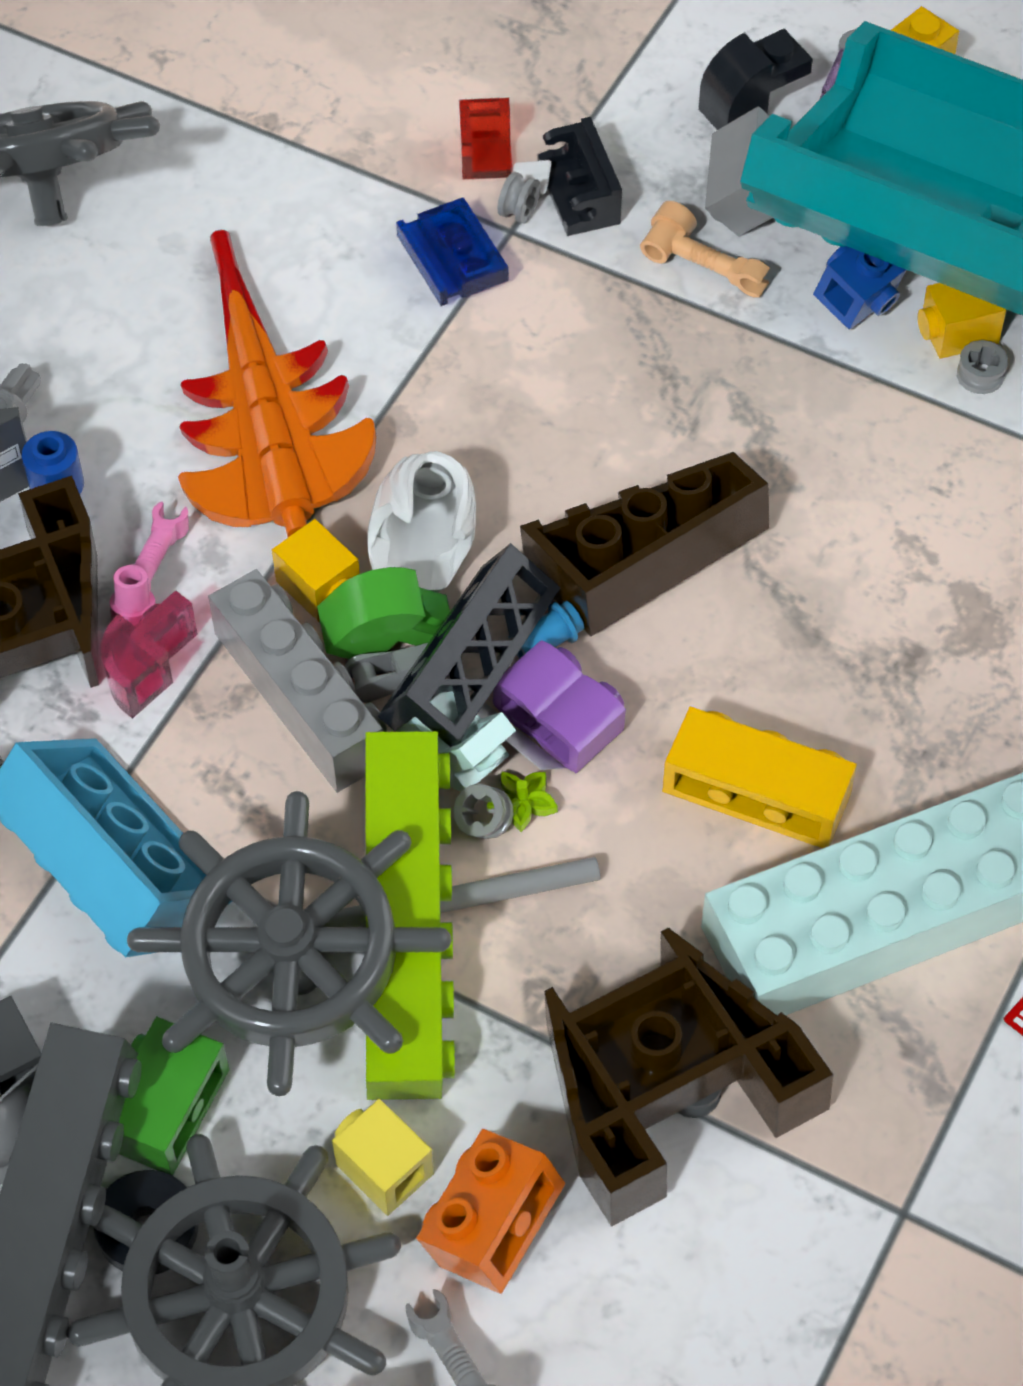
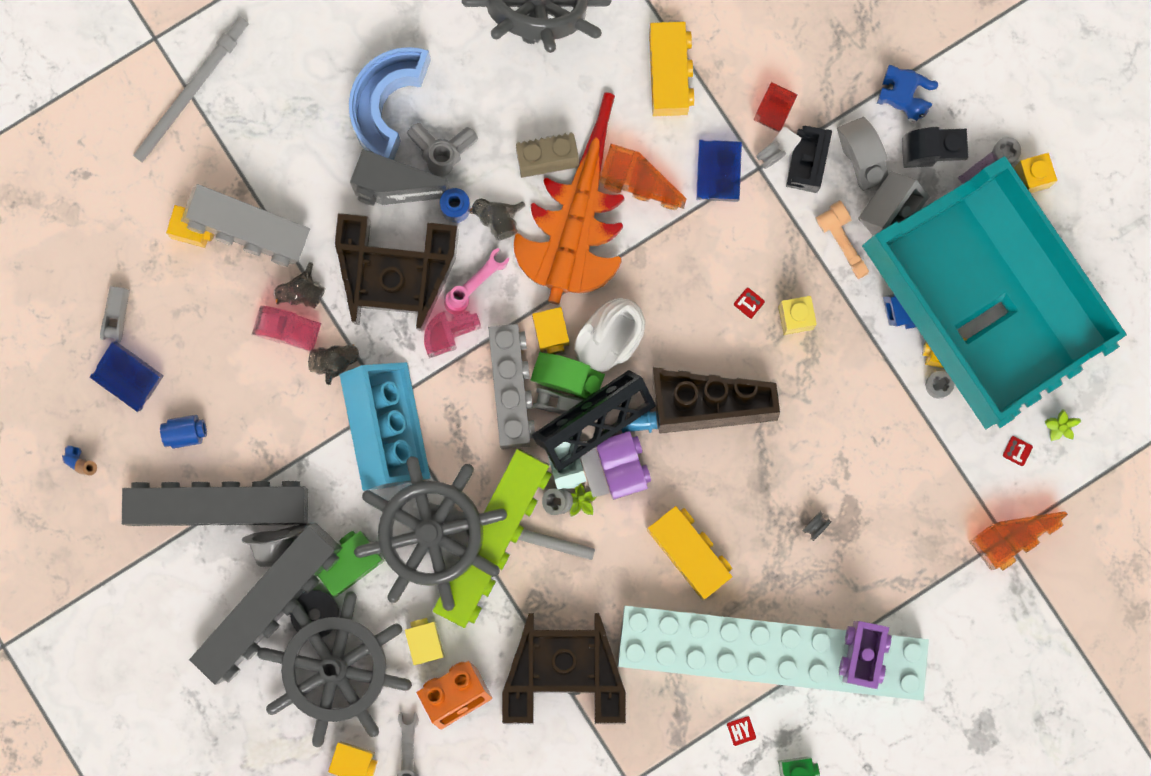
camera: 25 degrees right, 25 degrees up
none -> clear smoke animal [469,198,525,240]
none -> dark tan brick [516,132,579,178]
none -> clear orange slope [600,144,687,210]
none -> yellow brick [649,22,694,116]
none -> red sticker [734,288,765,319]
none -> light yellow brick [778,296,817,335]
none -> dark grey bush [802,511,832,541]
none -> light grey brick [837,116,889,191]
none -> blue animal [877,65,938,122]

